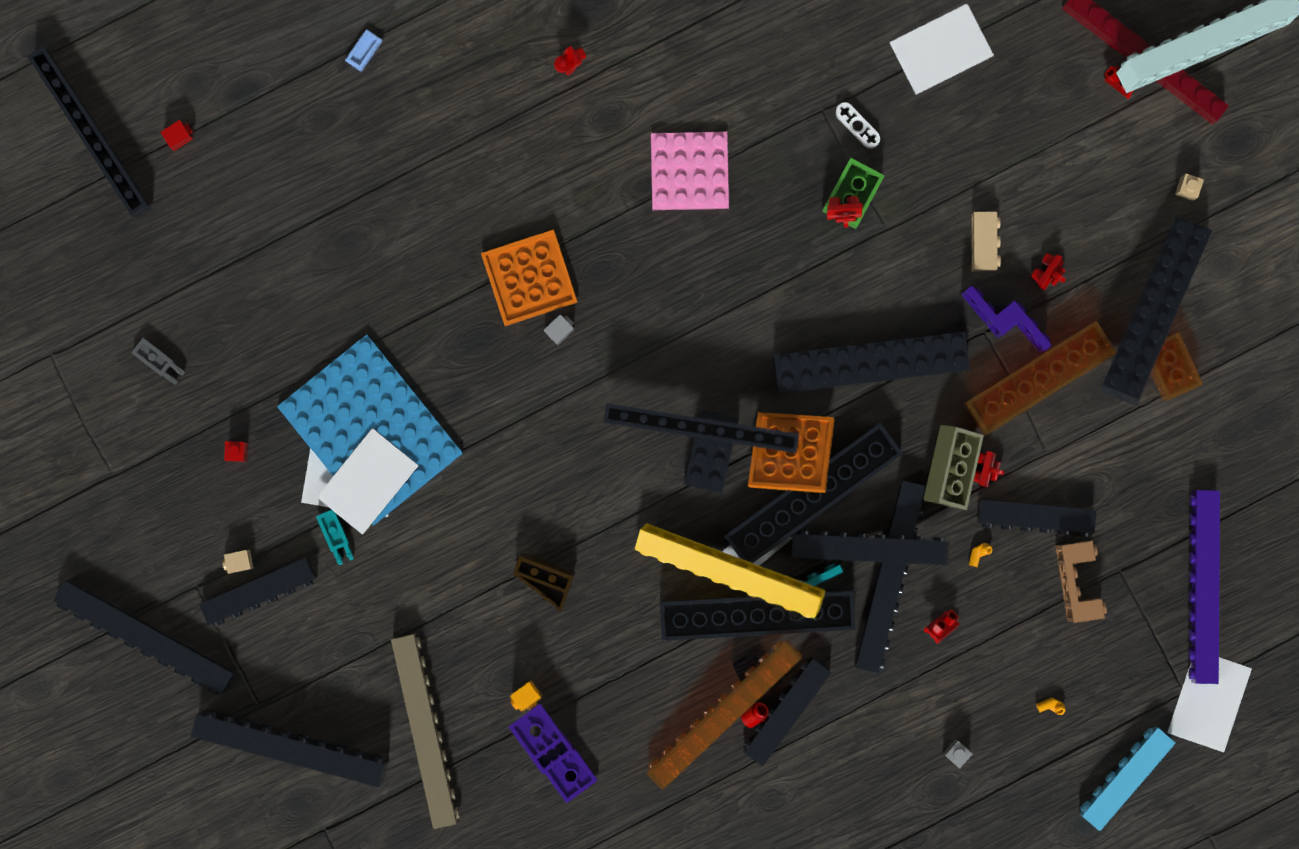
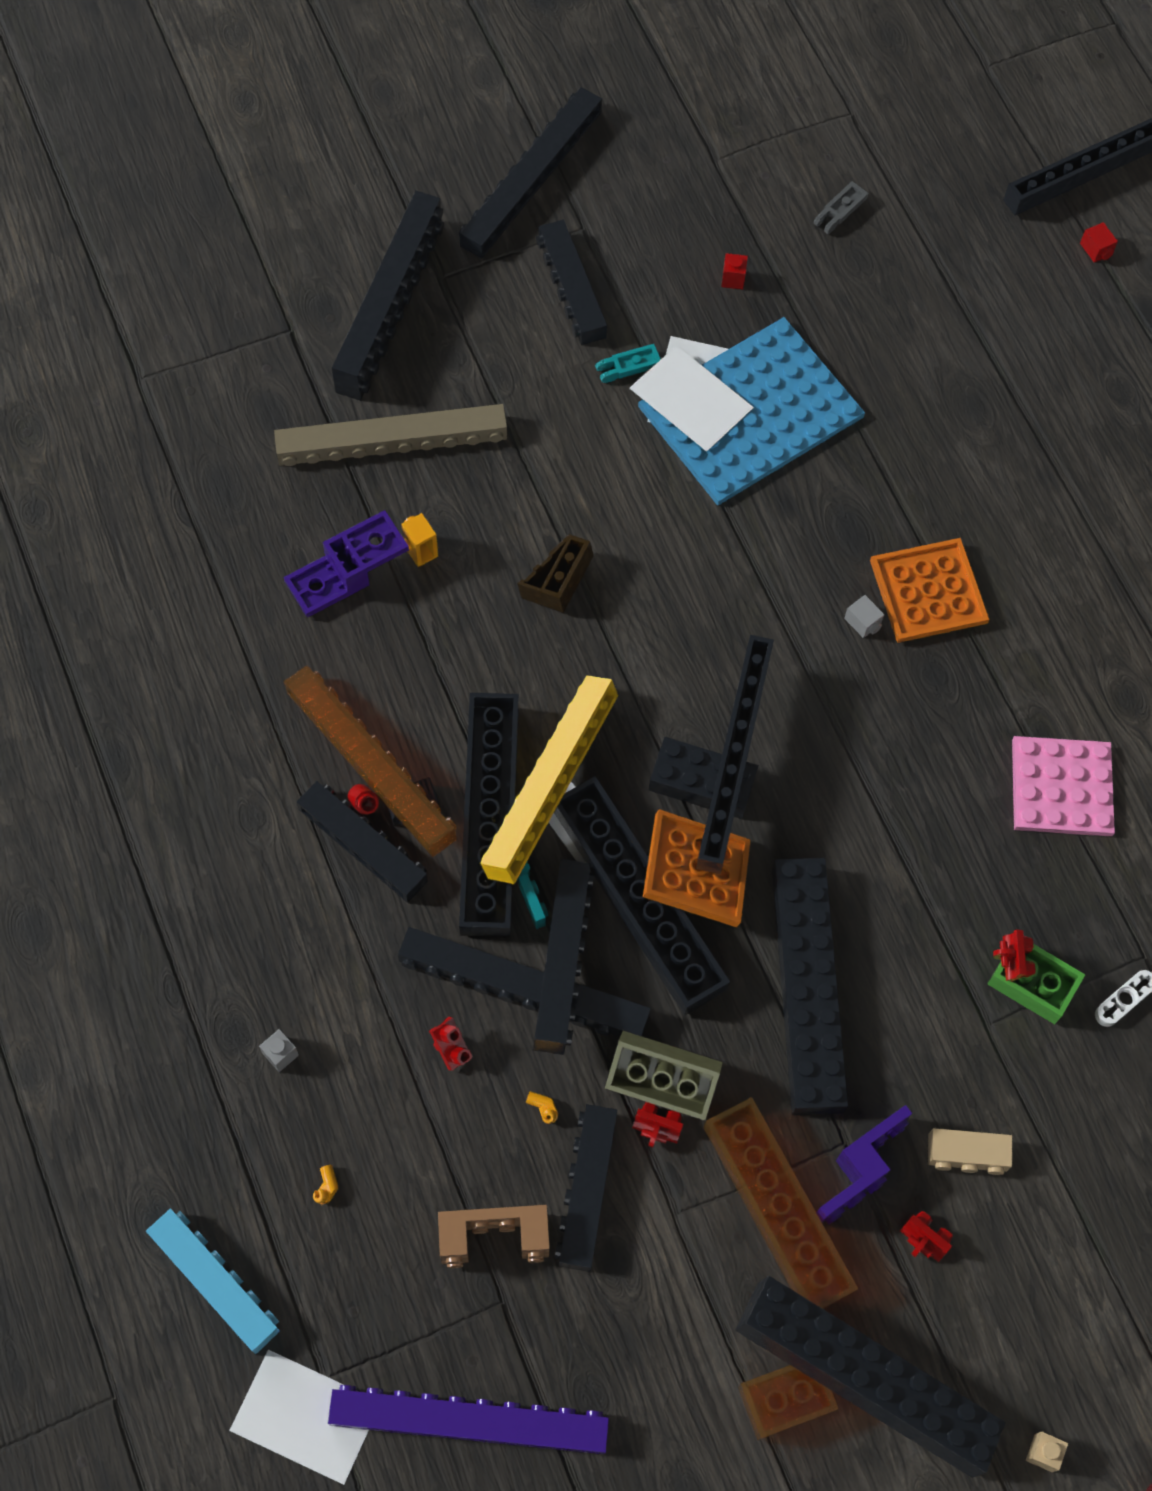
camera: 90 degrees right, 20 degrees down
tan brick [222,550,254,574] -> none

